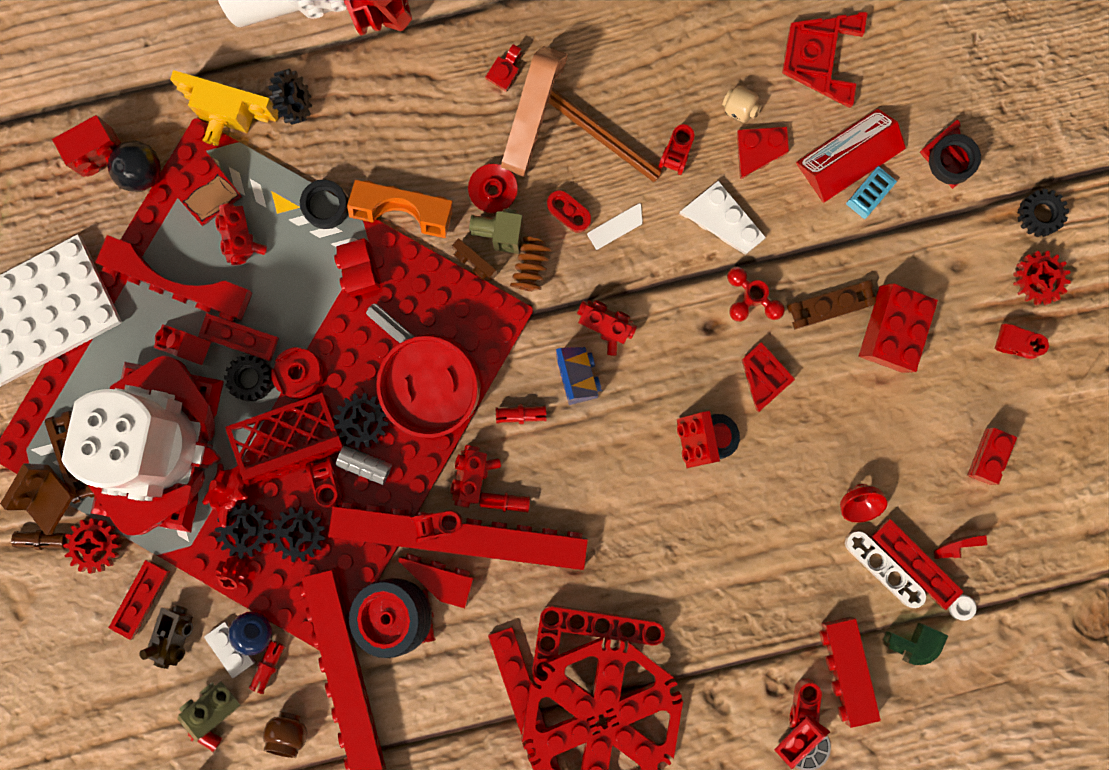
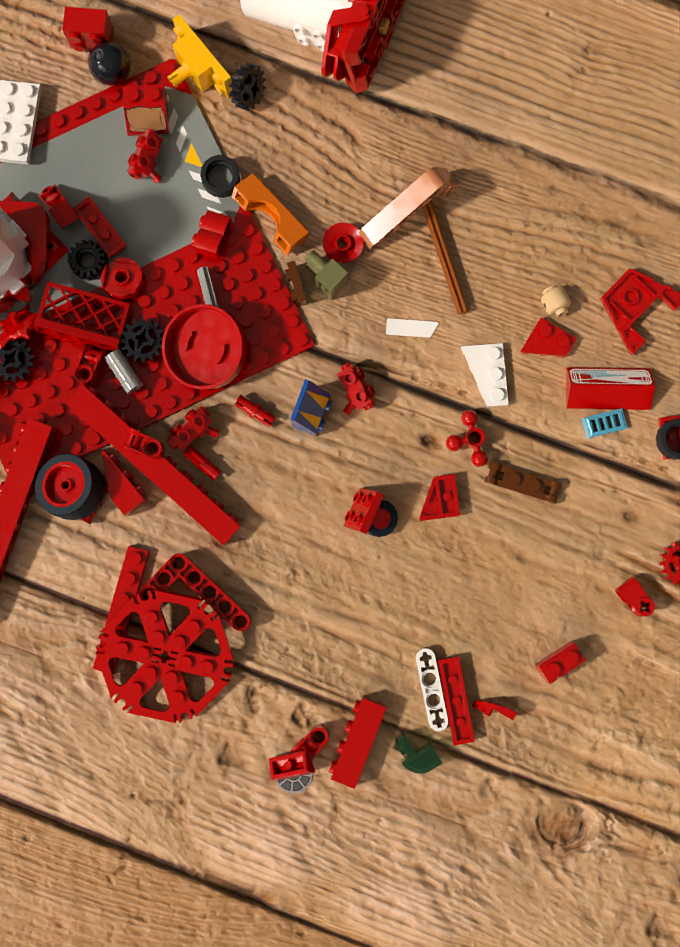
camera: 30 degrees right, 0 degrees up
red arch [95,235,253,322] -> none
black gear [270,507,327,562] -> none
red plate [485,44,522,92] -> none
dark orange piece [510,236,552,292] -> none
red plate [547,191,591,233] -> none
red piece [658,124,695,176] -> none
red piece [840,484,887,523] -> none
red brick [858,283,938,373] -> none
white tile [949,594,976,621] -> none

